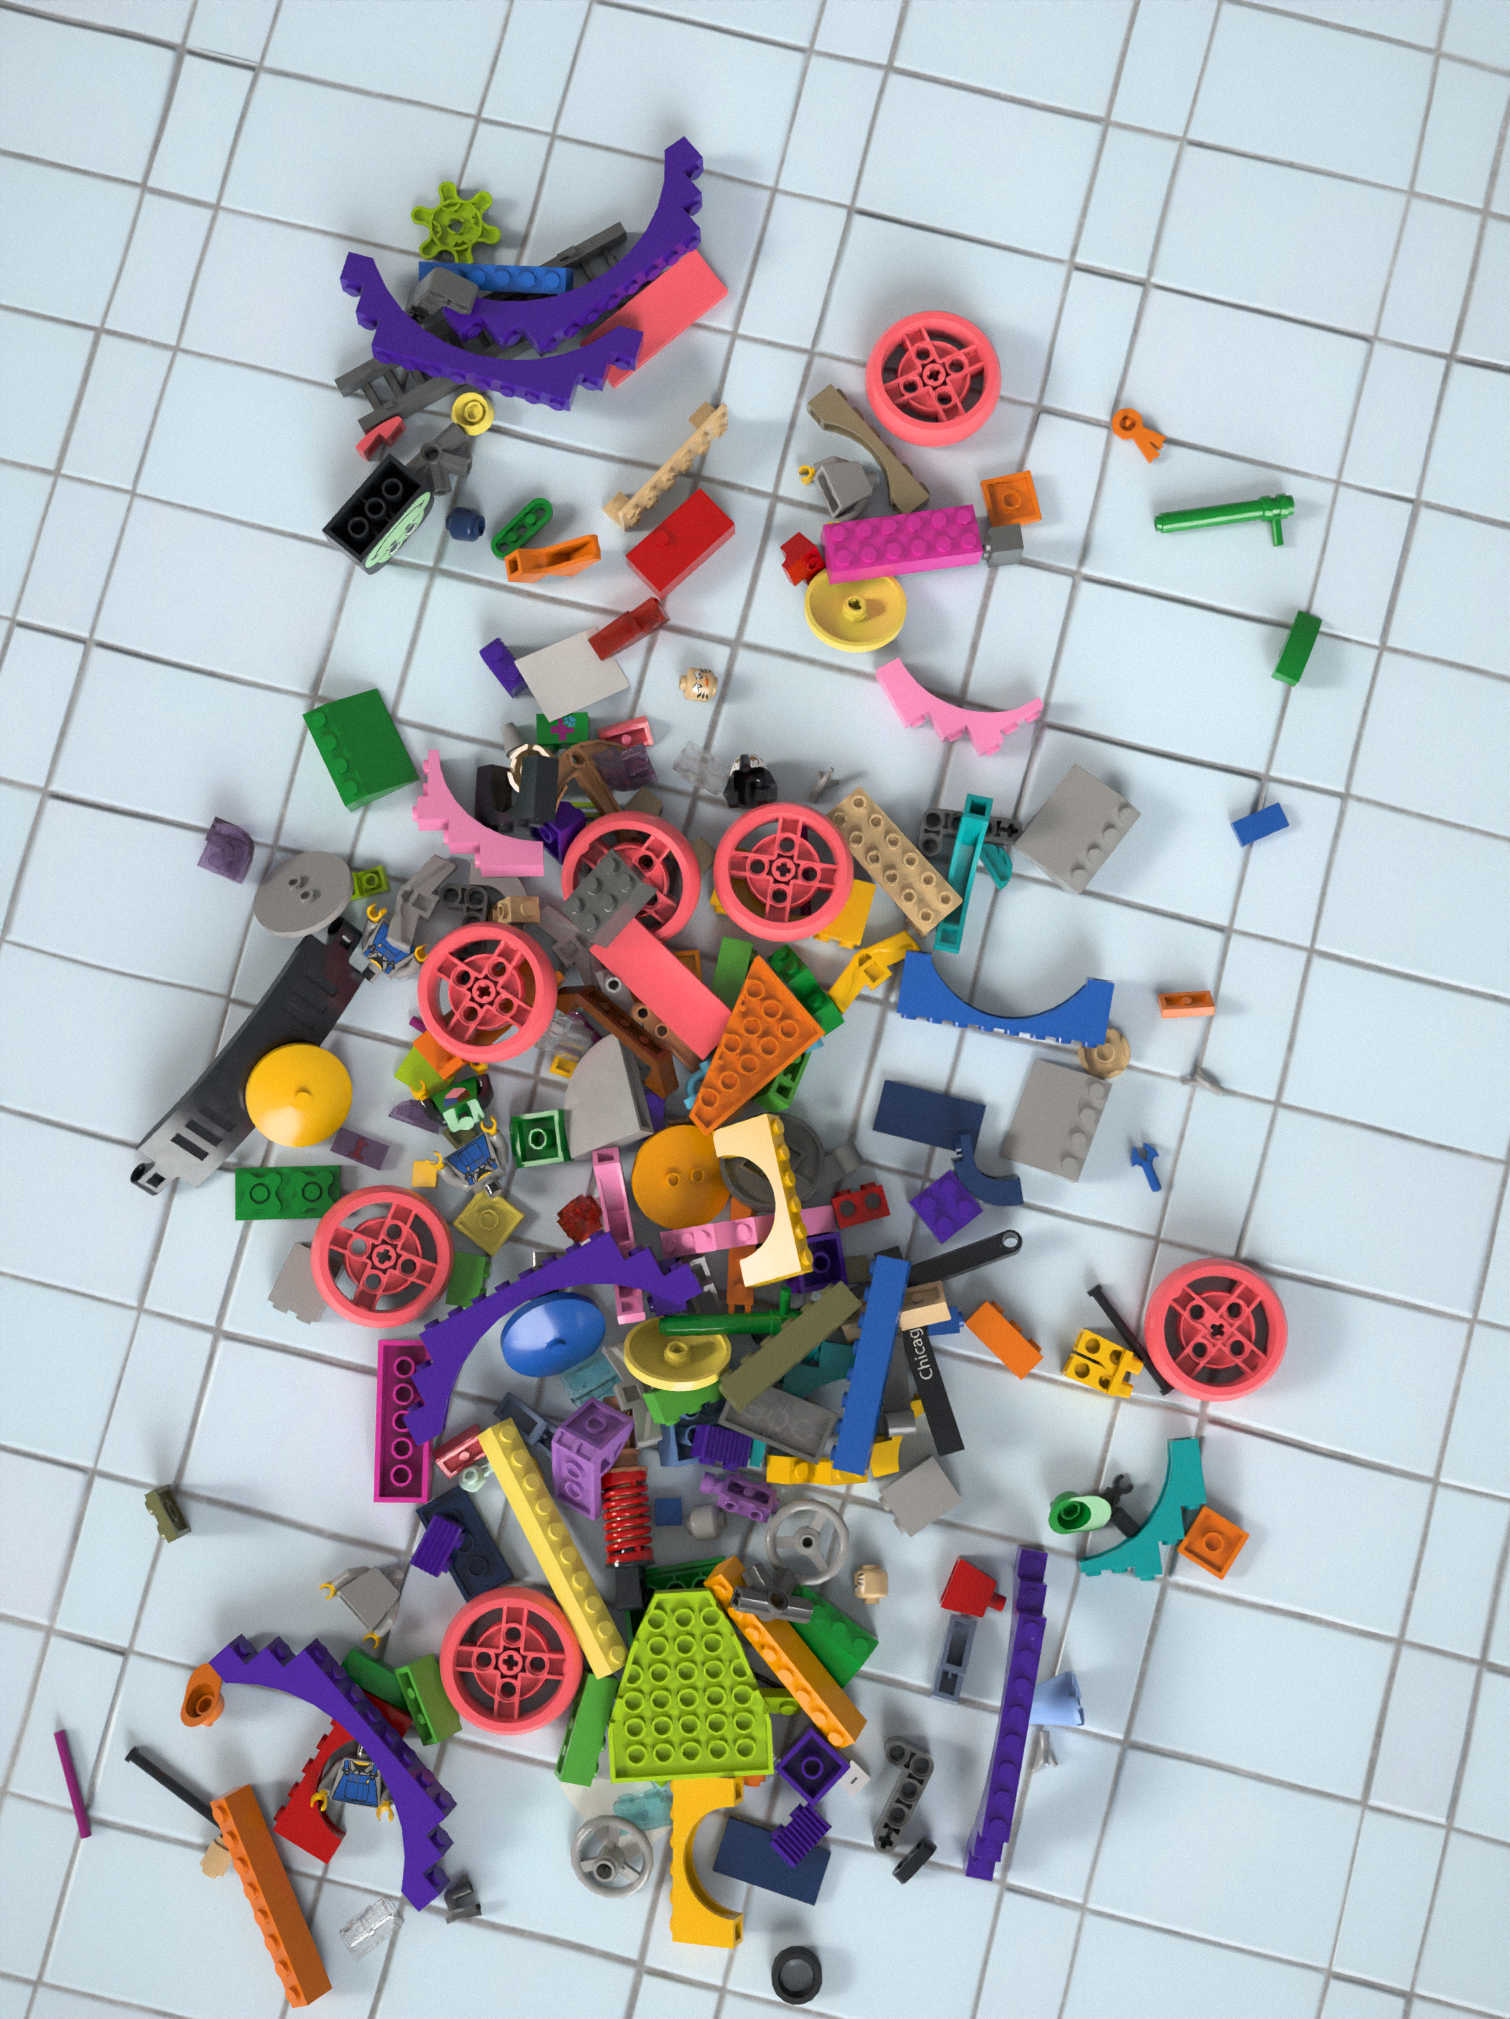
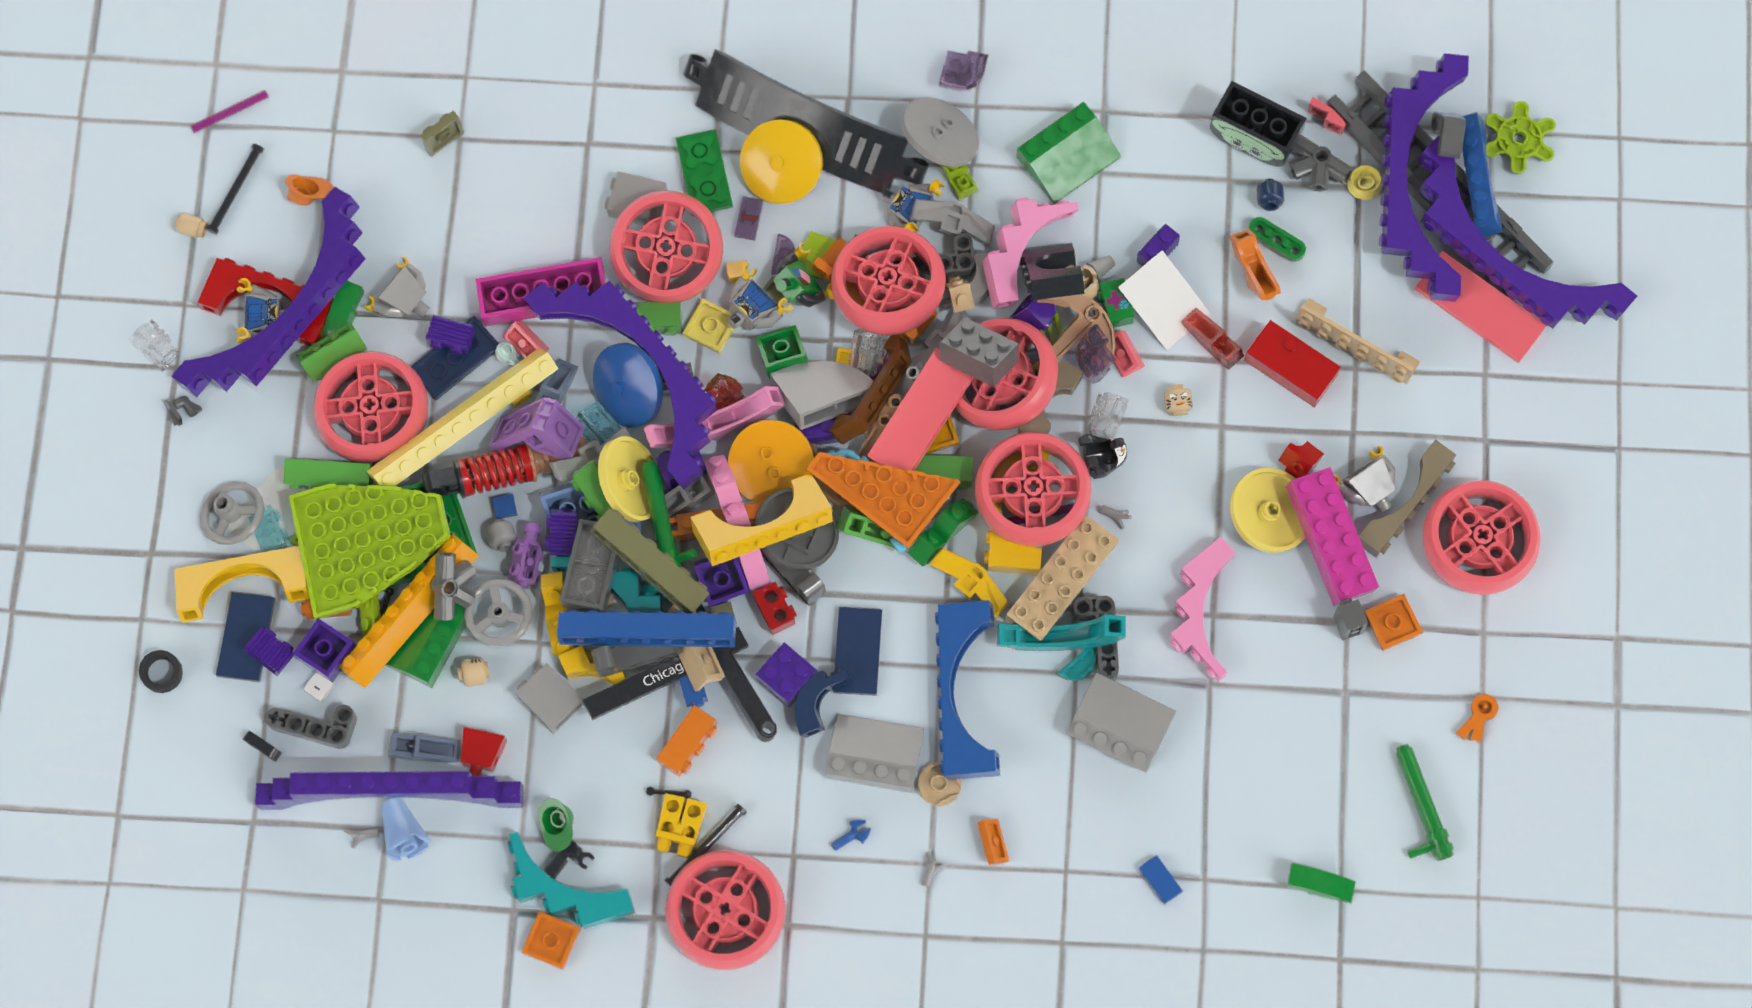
camera: 80 degrees right, 10 degrees down
orange brick [210,1784,333,2008] -> none
none -> black hinge [646,787,692,798]

